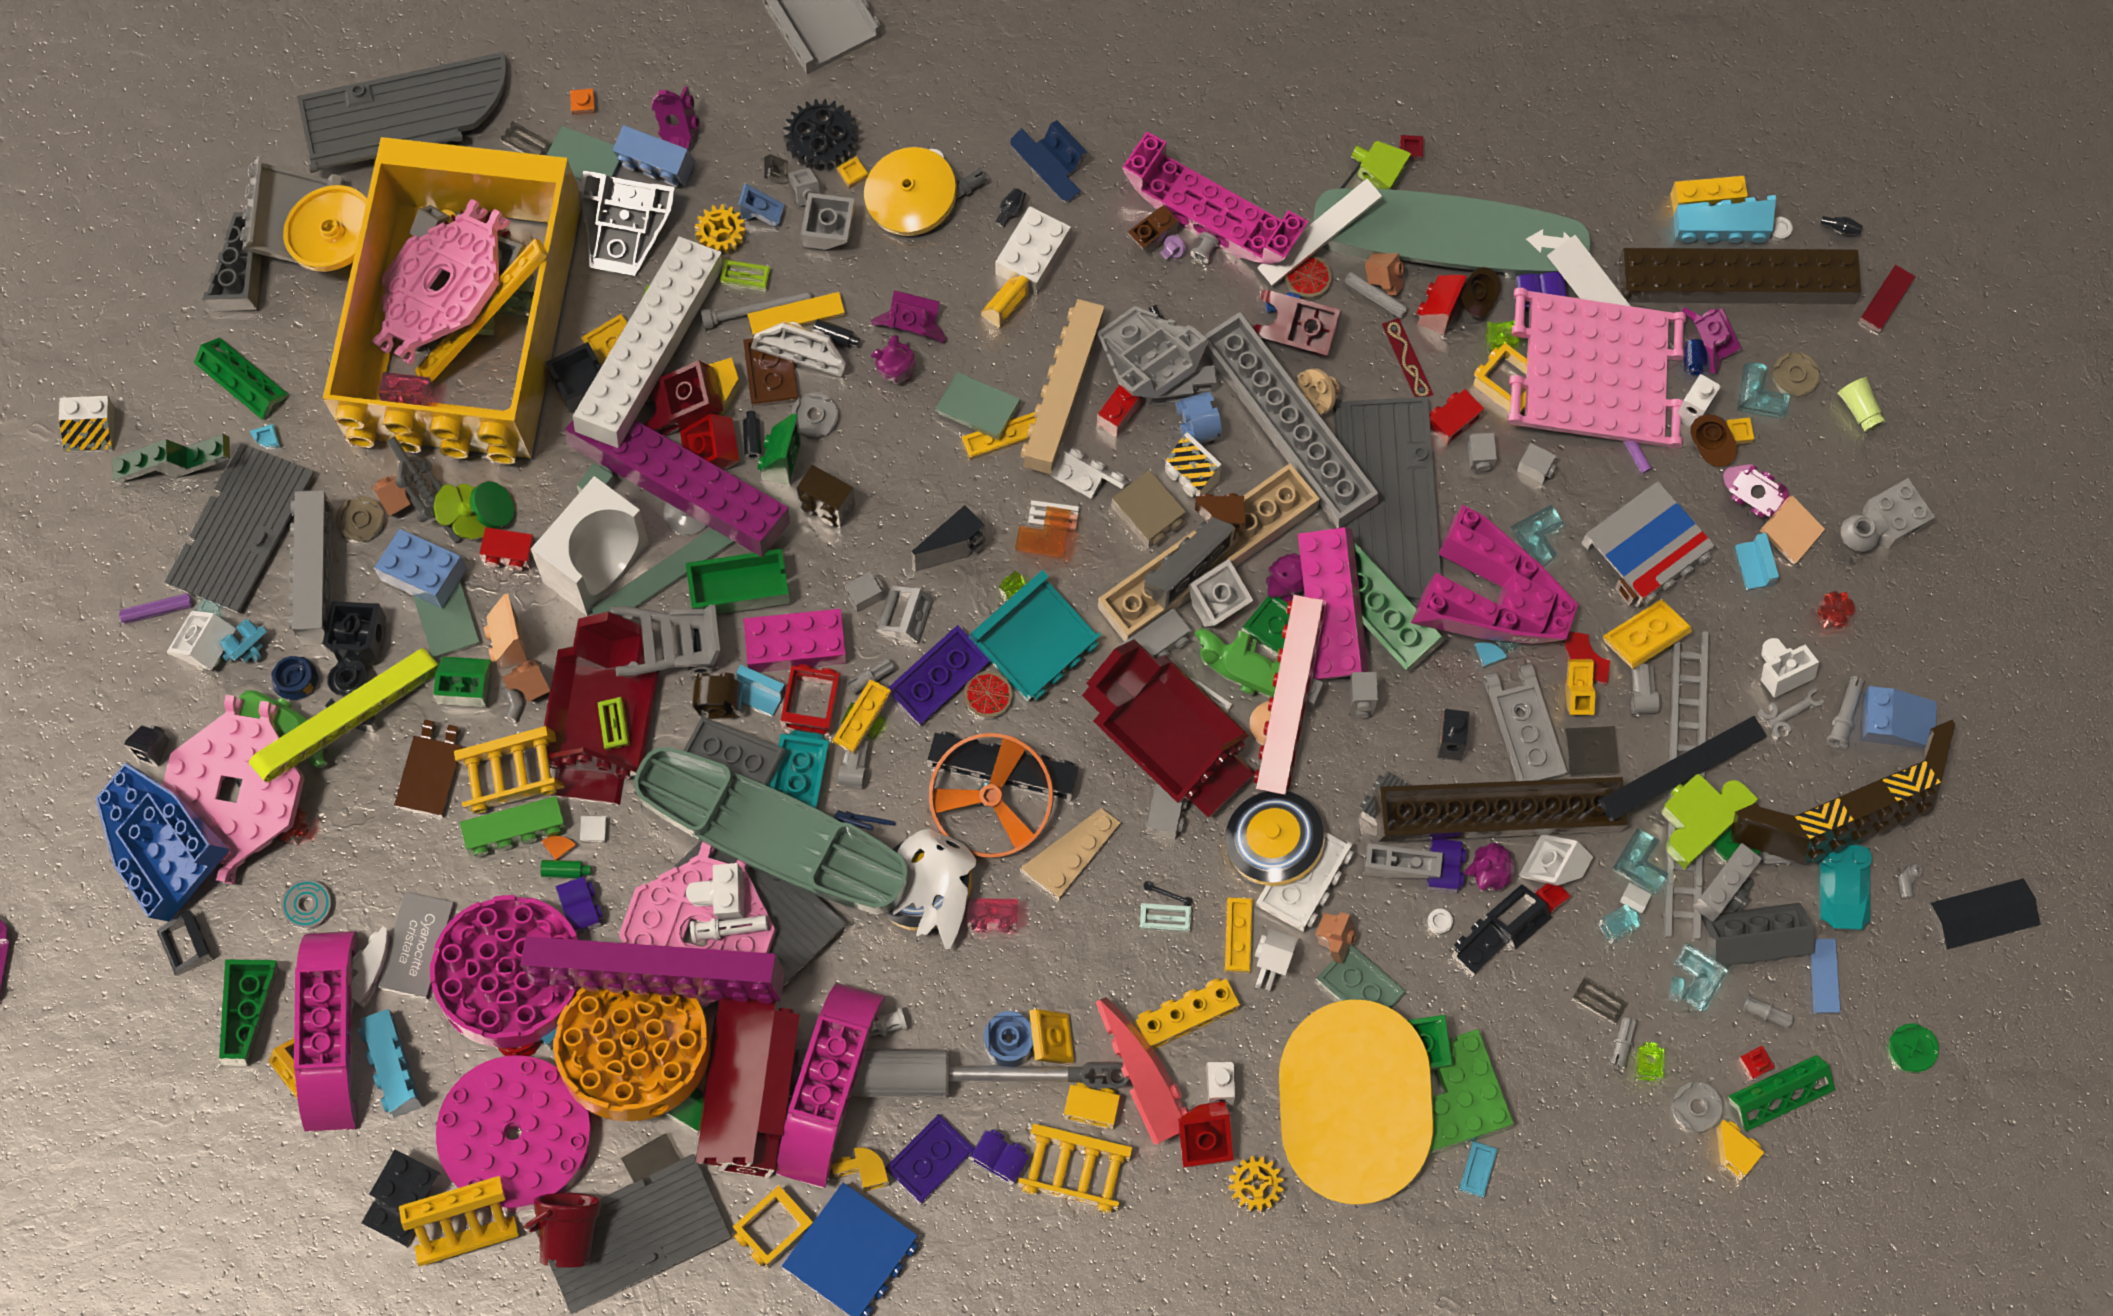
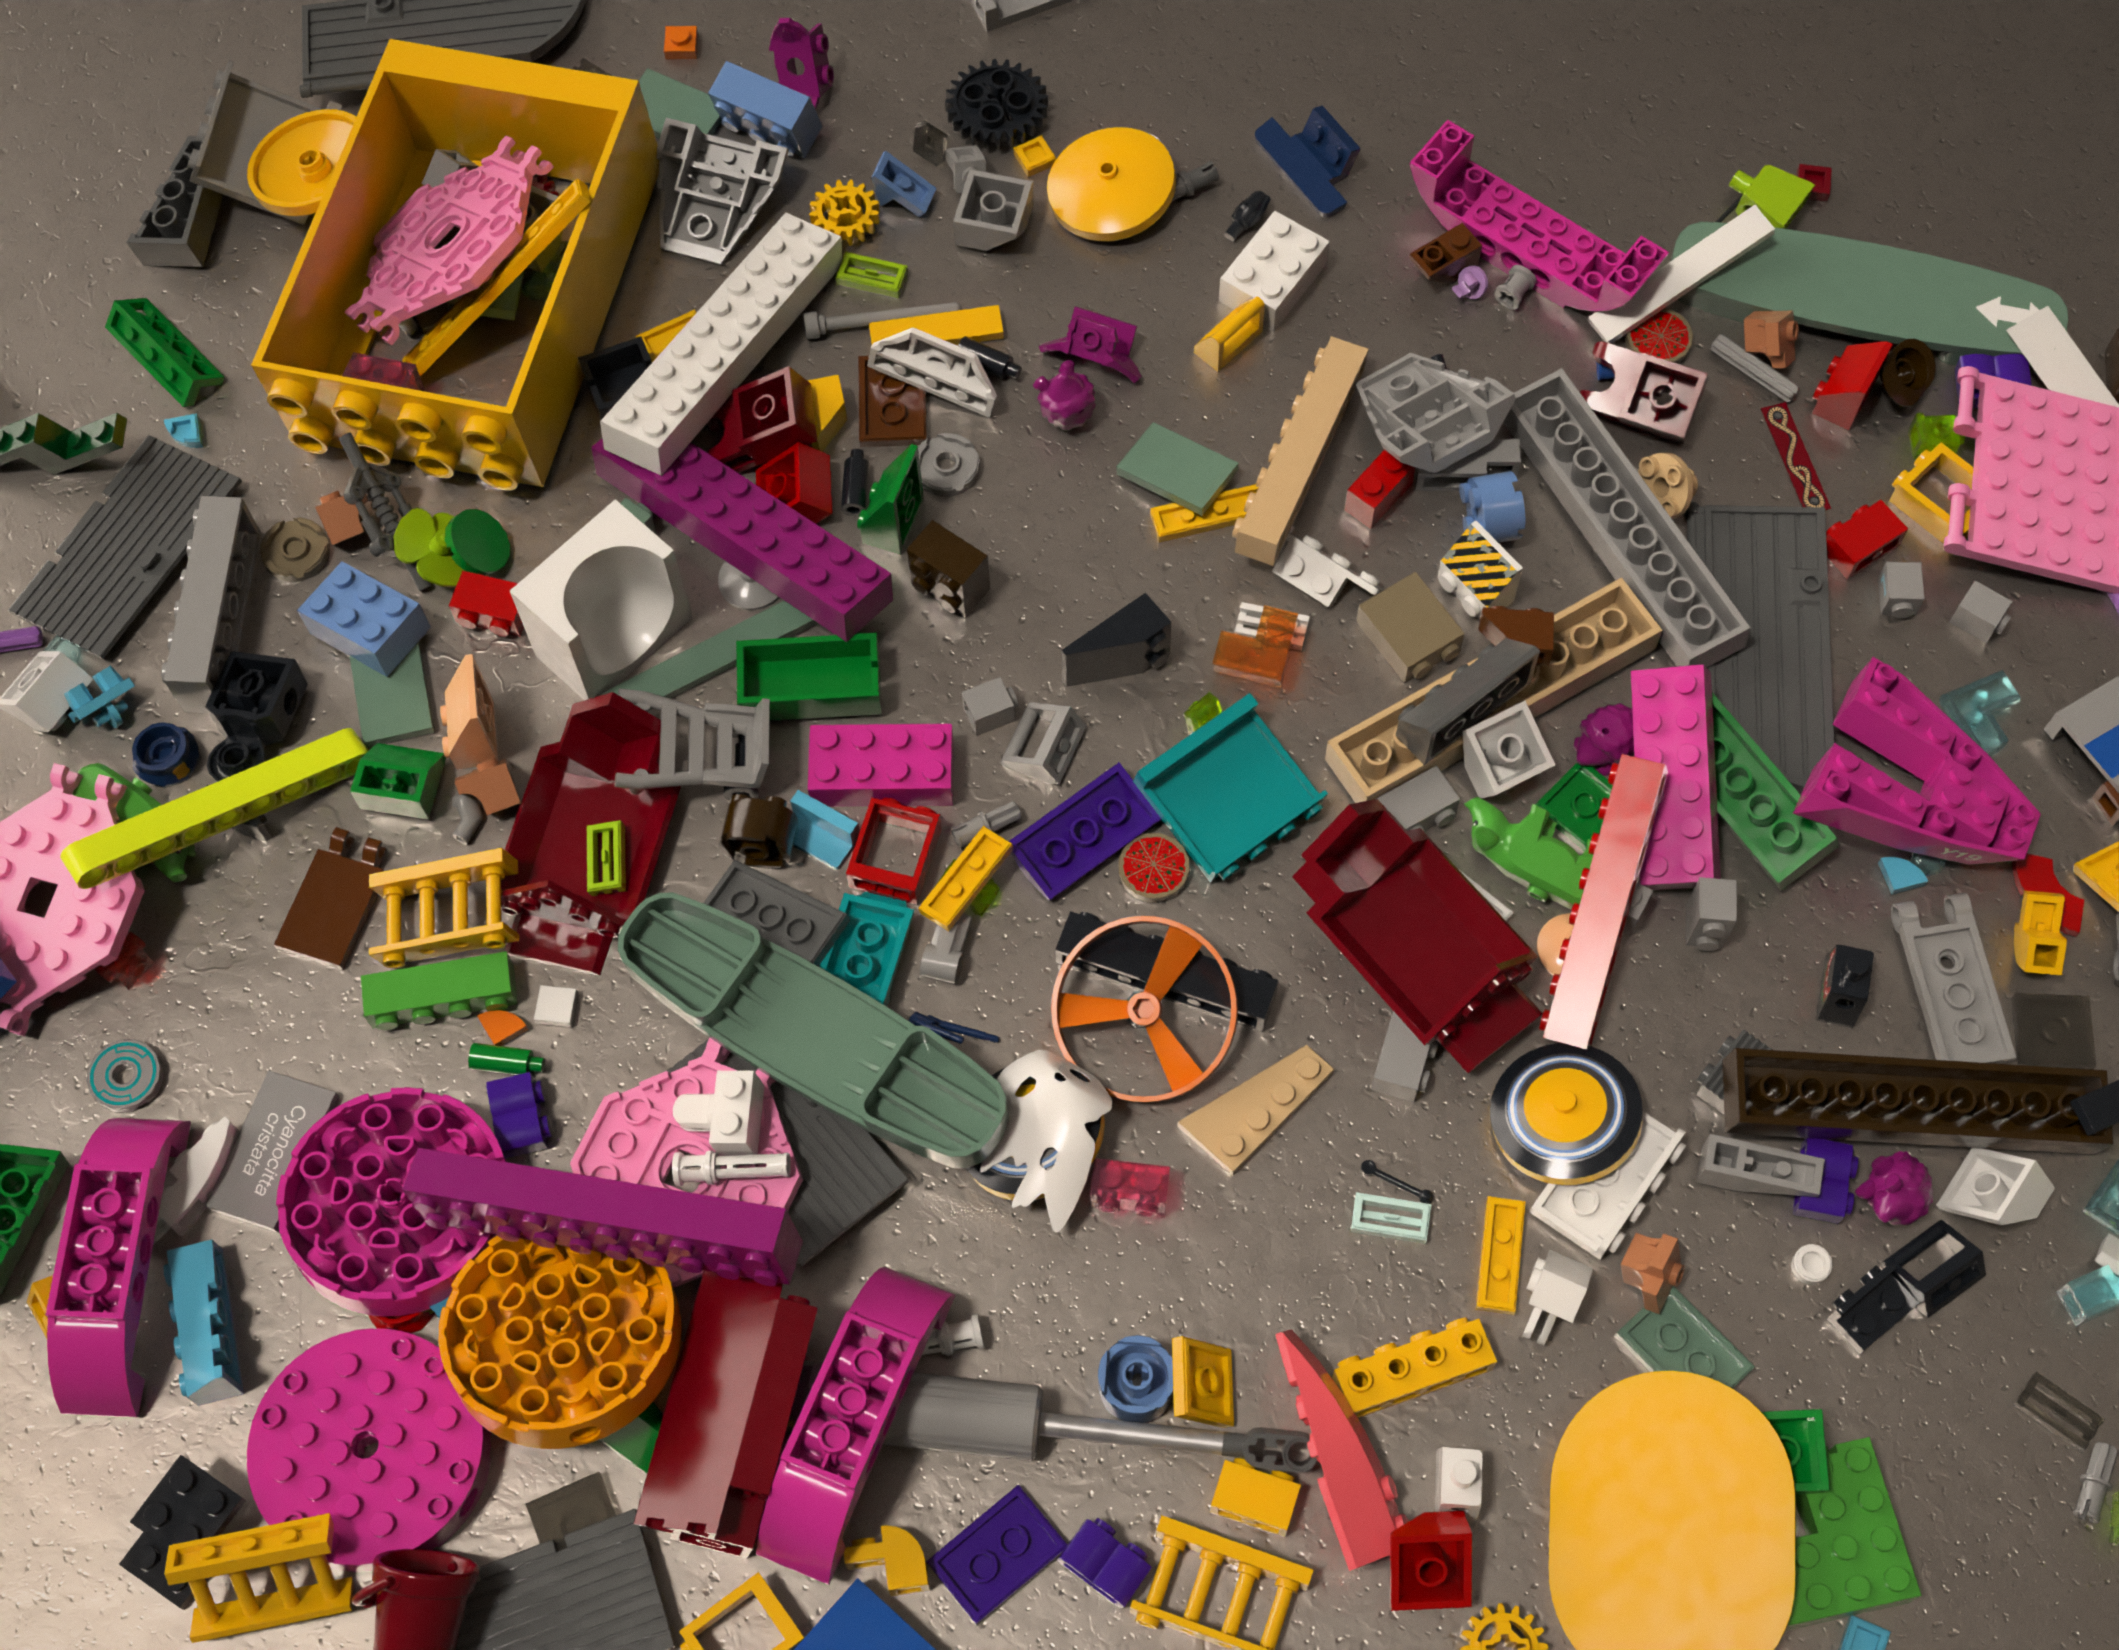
camera: 10 degrees right, 5 degrees down
red plate [1535,883,1571,914] -> none

